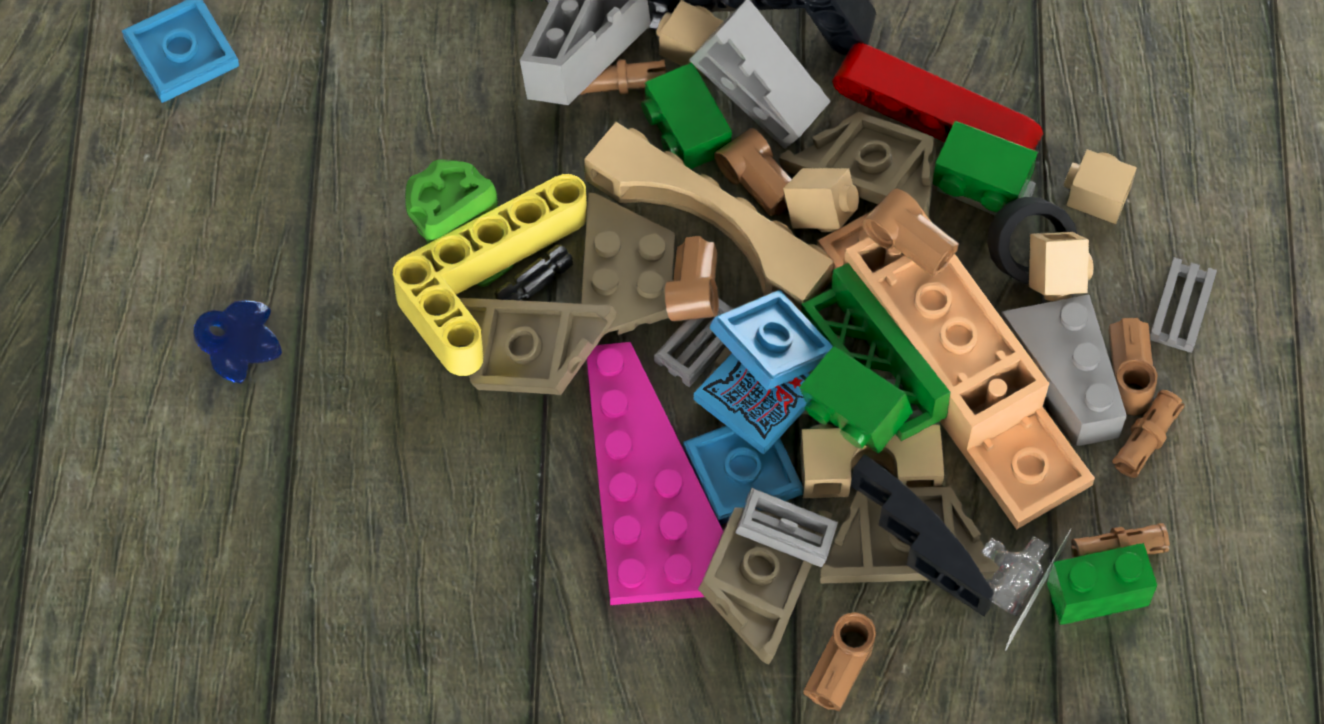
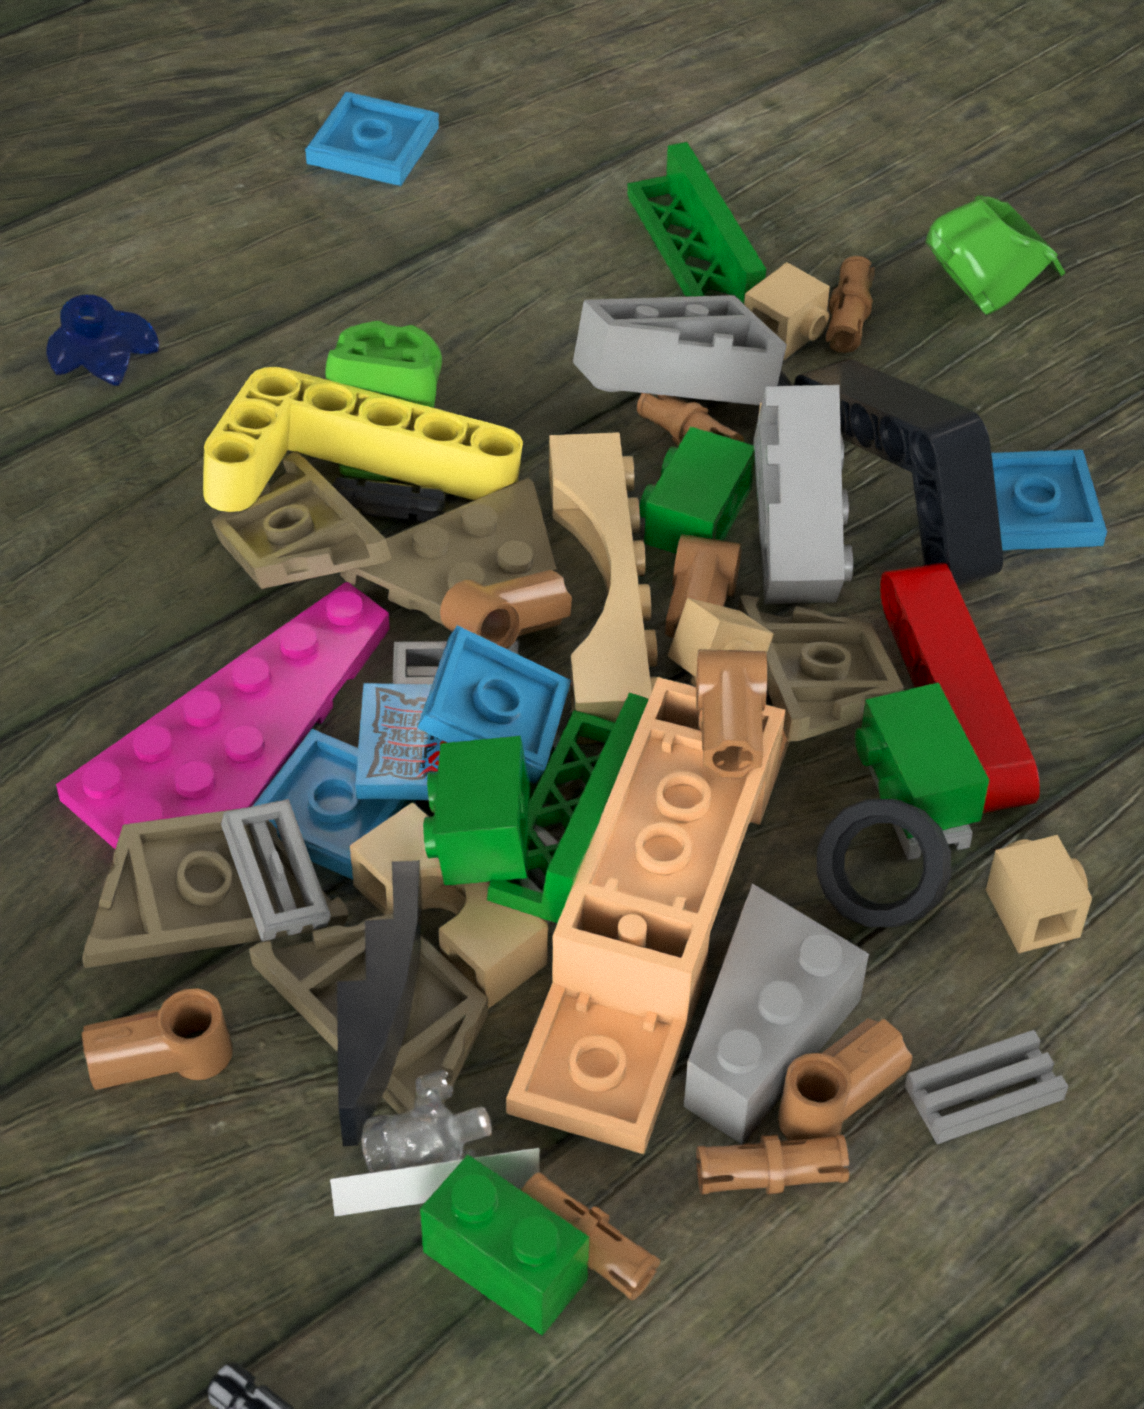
camera: 50 degrees right, 15 degrees down
brick [1029,232,1093,301] -> none

